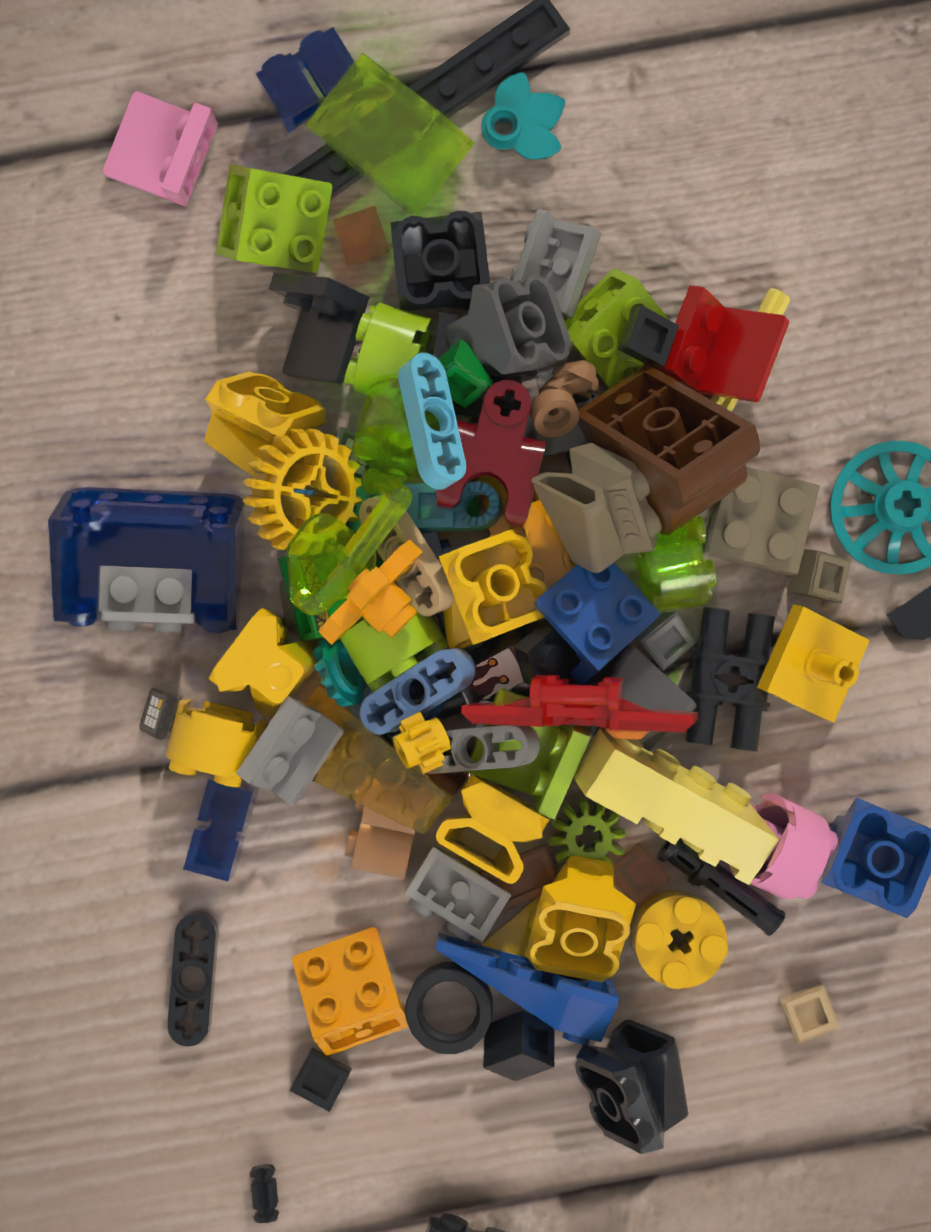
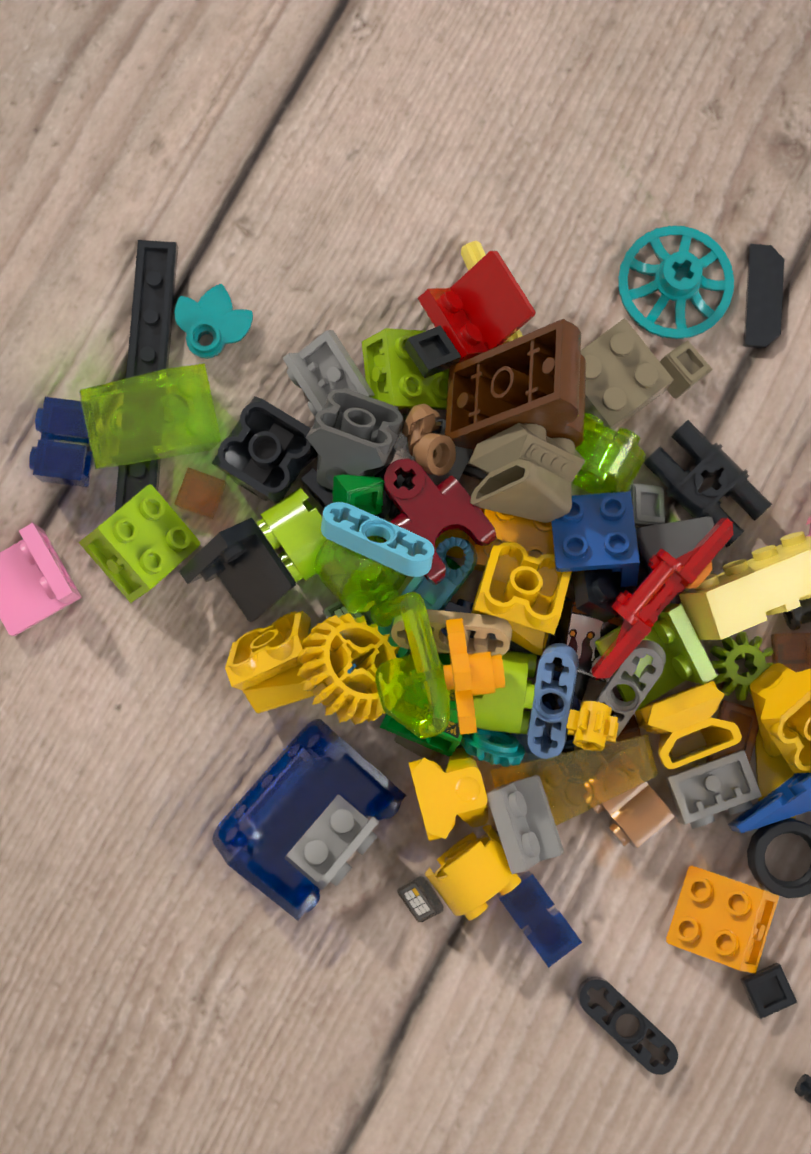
camera: 55 degrees left, 5 degrees down
yellow tile [757,604,870,723] -> none

